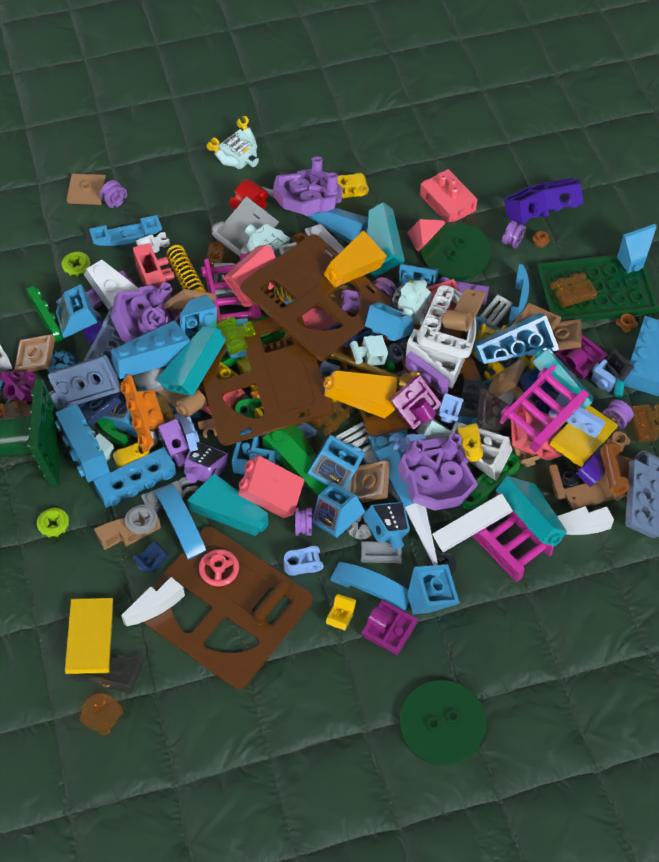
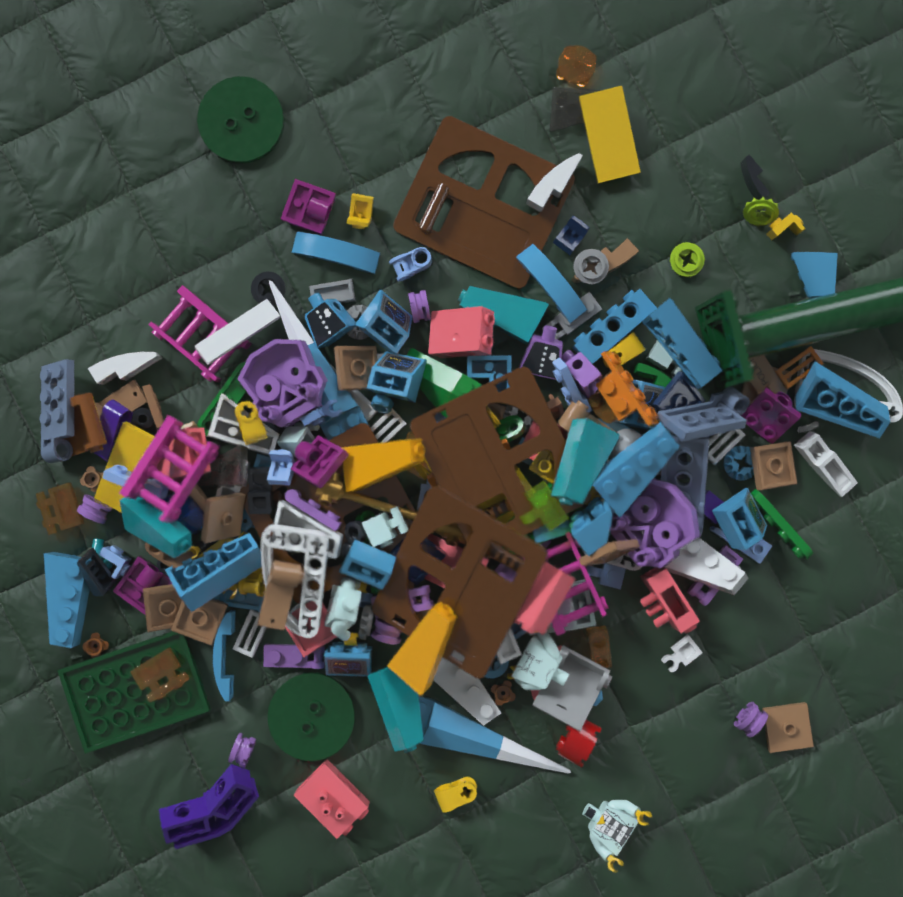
camera: 170 degrees right, 30 degrees up
lime gear [62,252,91,277] -> none
dark azure slope [89,215,162,246] -> none
medium lavender wheel [138,306,168,334] -> none
yellow piece [166,245,206,292] -> none
coral piece [199,549,239,586] -> none
medium lavender brick [273,156,343,216] -> none
coral slope [407,219,445,251] -> none
dark azure slope [408,565,459,614] -> none
teal slope [496,476,567,546] -> none
dark orange plate [532,231,550,247] -> none
dark azure slope [617,224,657,273] -> none

